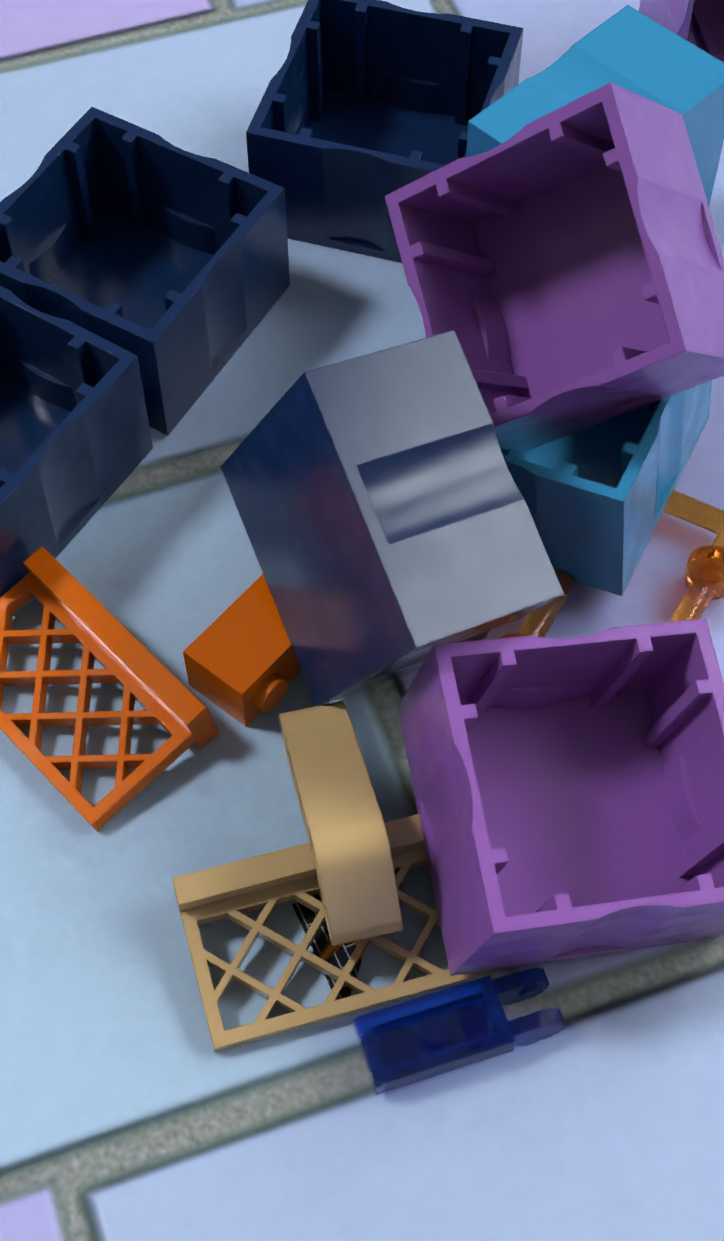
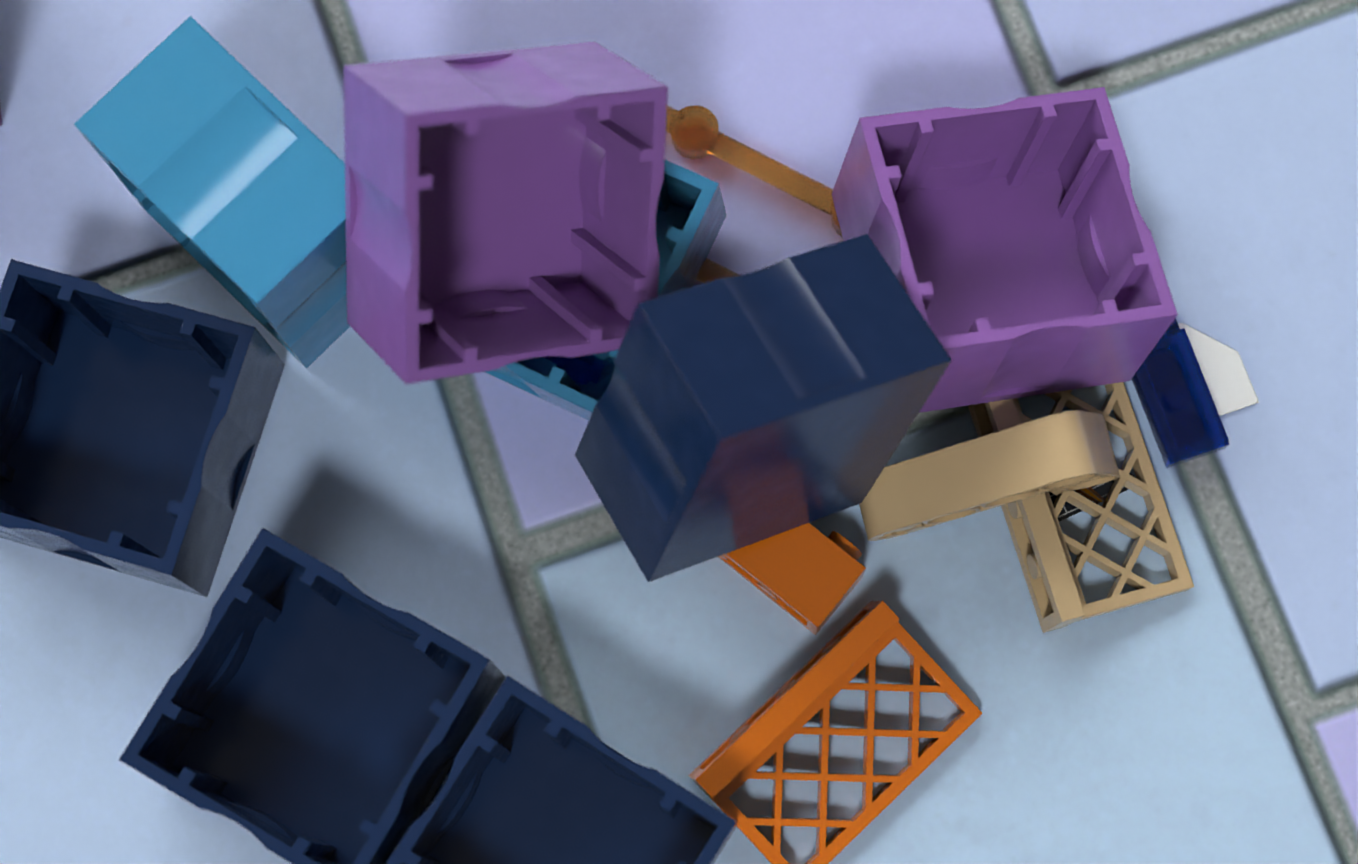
camera: 85 degrees left, 20 degrees up
none -> white sticker [1174,323,1259,419]

